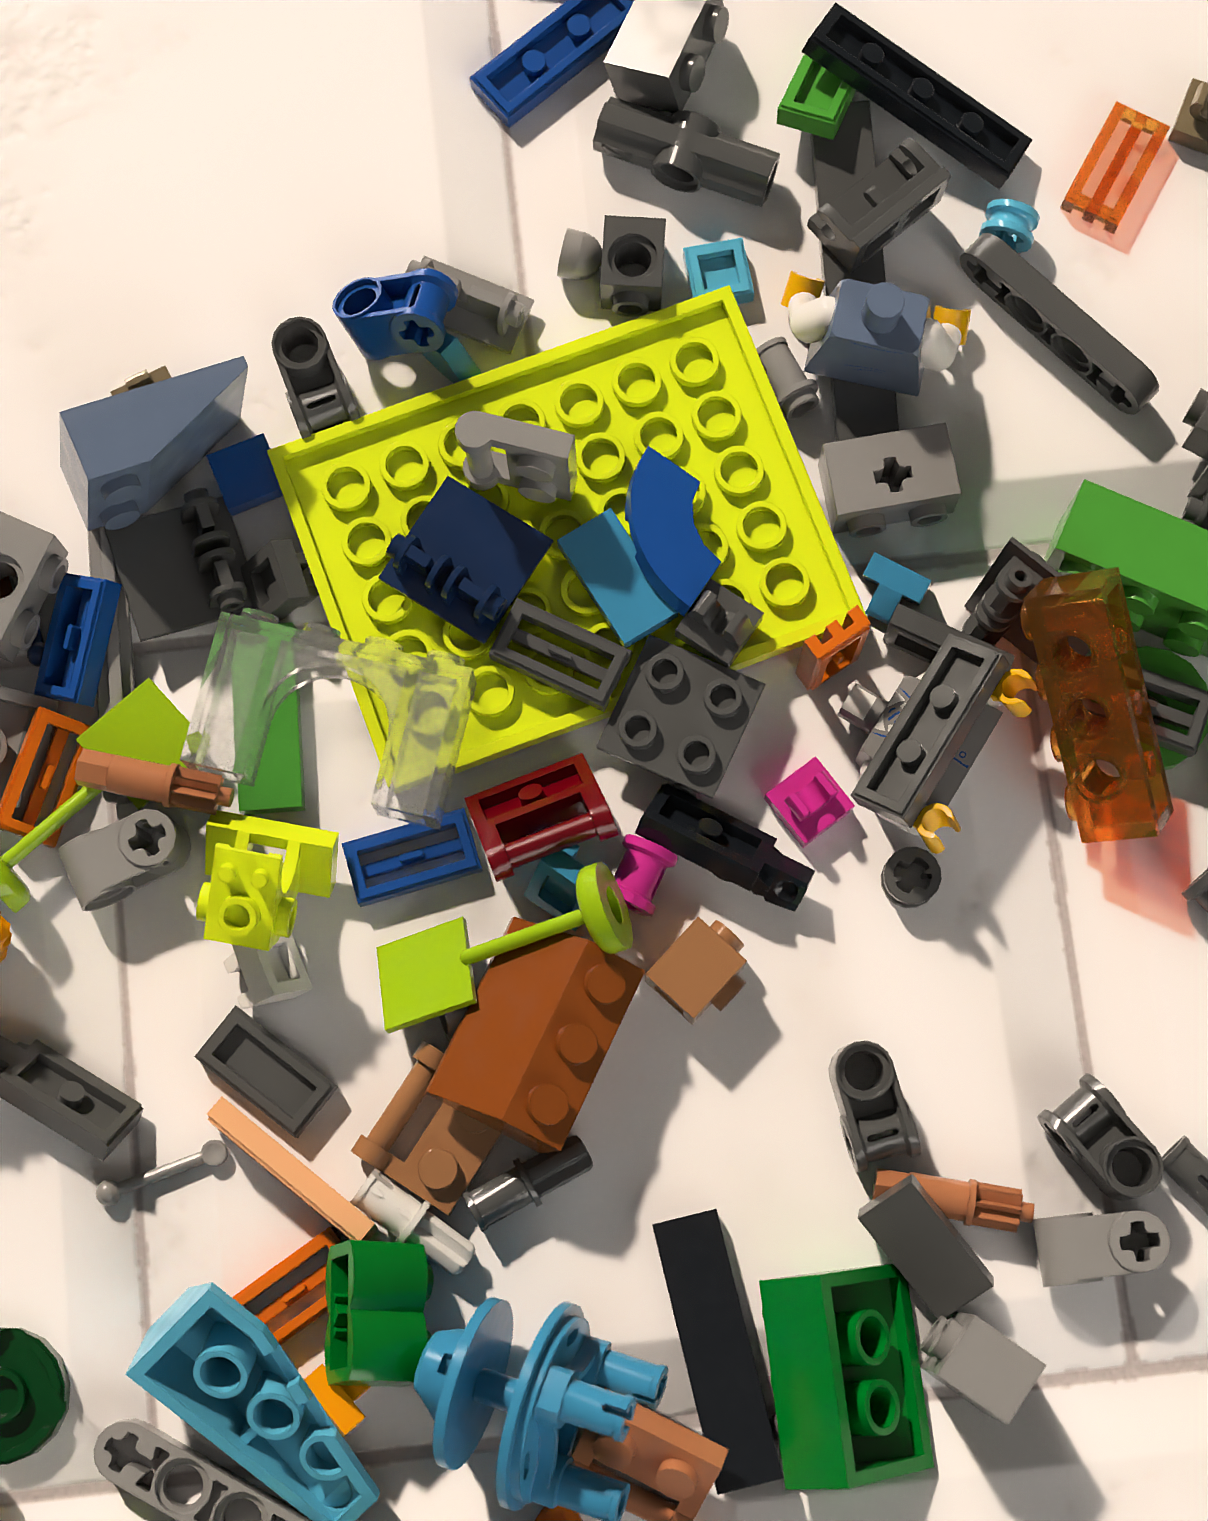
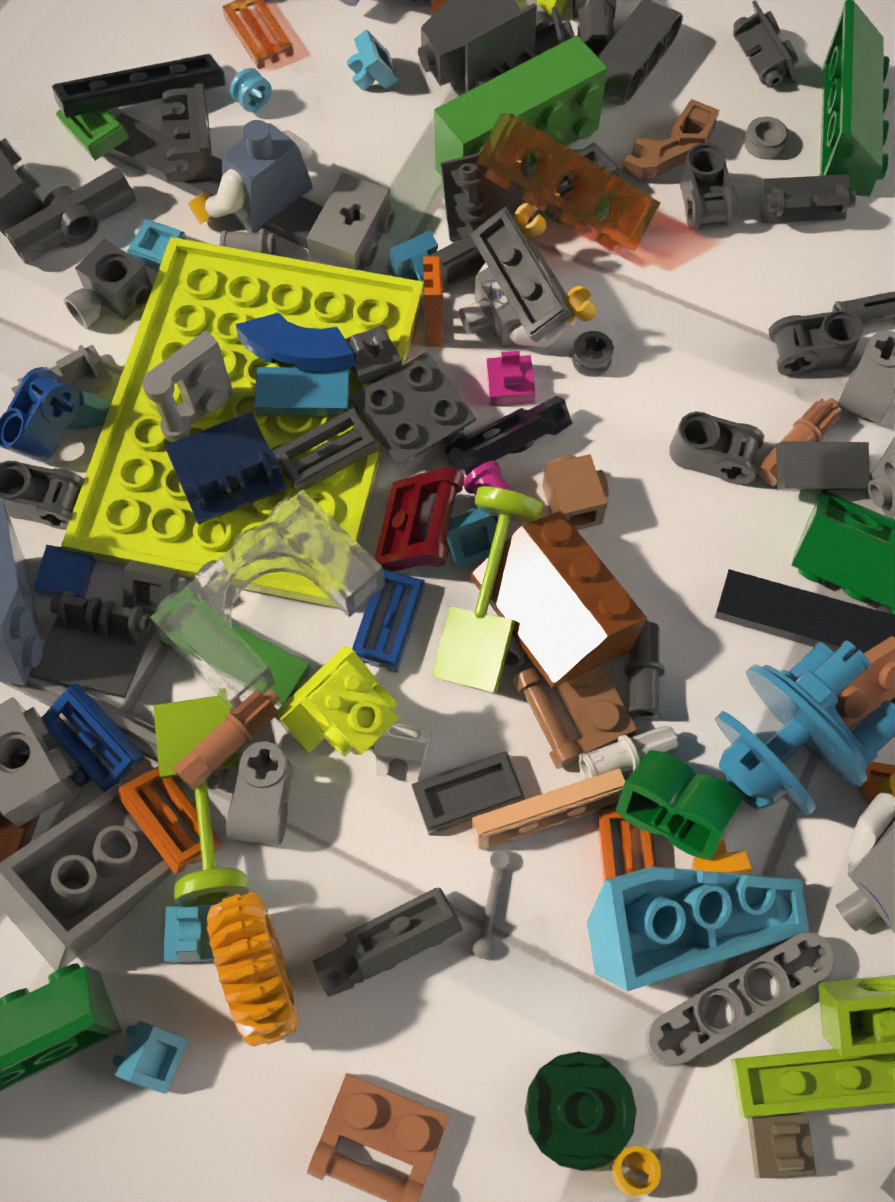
camera: 60 degrees left, 10 degrees down
dark grey beam [960,233,1159,415] -> none
none -> medium azure tile [346,29,399,90]

